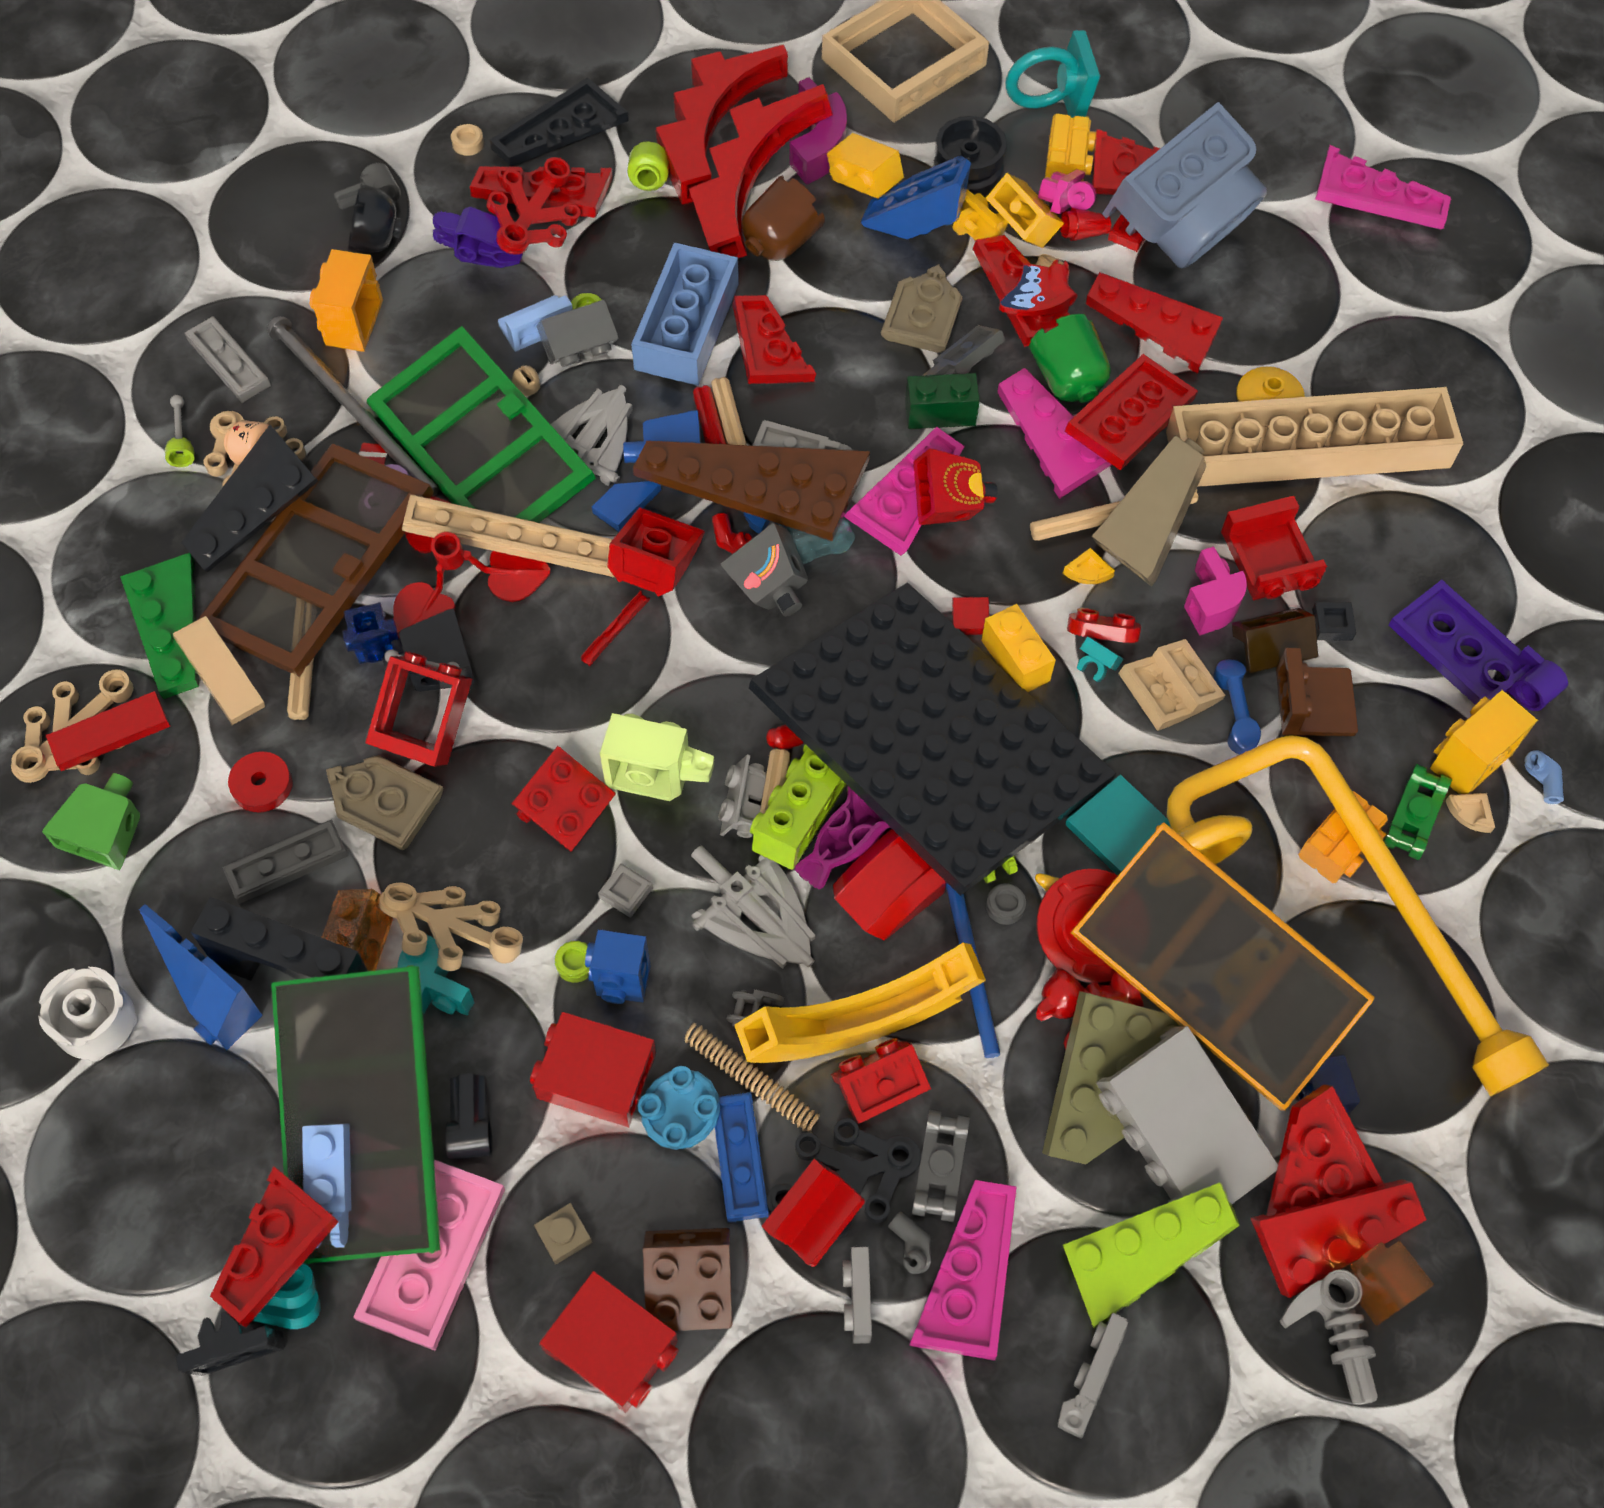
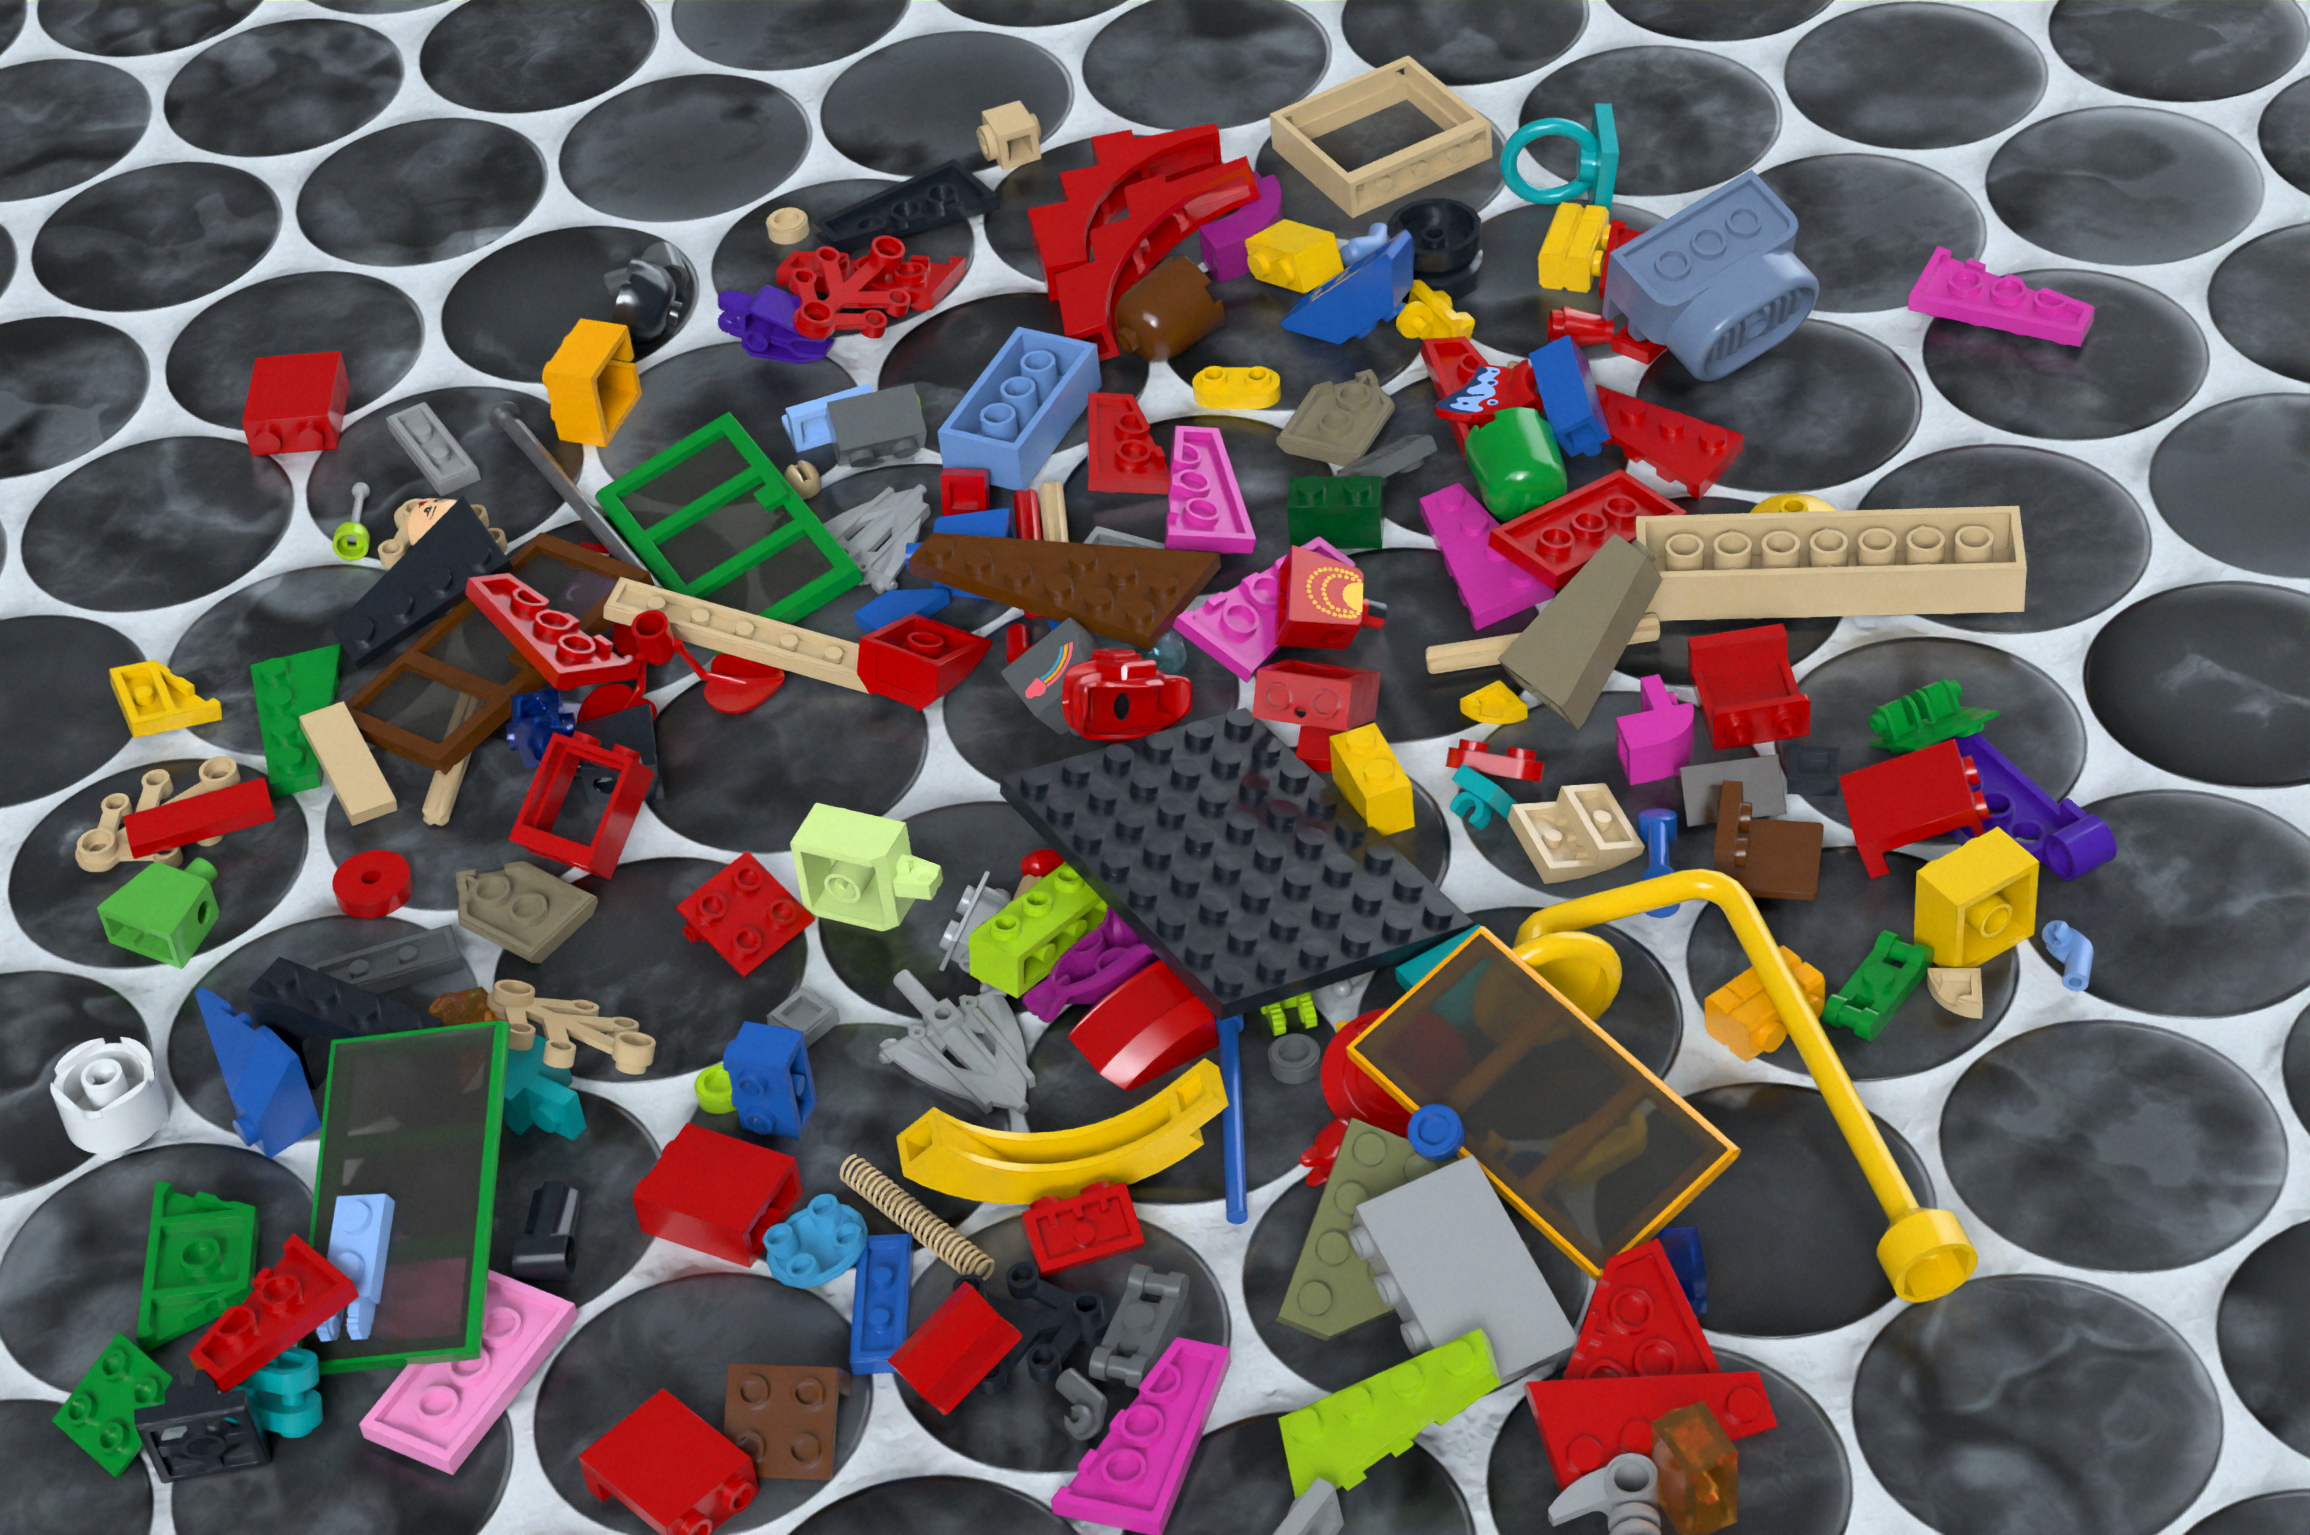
camera: 15 degrees right, 20 degrees down
dark tan plate [534,1203,592,1265] -> none
red piece [581,590,650,666] -> none
lime head [627,141,669,191] -> none
light grey plate [842,1247,872,1343] -> none
yellow brick [986,173,1064,248] -> none
dark pink hips [1038,169,1096,214] -> none
none -> green hinge [51,1332,173,1479]
none -> yellow wing [109,660,222,738]
none -> green wing [136,1181,260,1351]
none -> red brick [242,351,350,456]
none -> red wing [465,573,641,690]
none -> red tile [940,468,991,516]
none -> tan brick [976,100,1041,171]
none -> red piece [1062,648,1192,744]
none -> dark pink wing [1164,426,1256,554]
none -> yellow plate [1192,366,1281,409]
none -> red window [1252,659,1381,731]
none -> medium blue arm [1339,223,1387,267]
none -> blue tile [1408,1104,1465,1162]
none -> blue brick [1529,334,1611,458]
none -> red panel [1839,739,1991,879]
none -> green hinge [1868,678,2000,753]

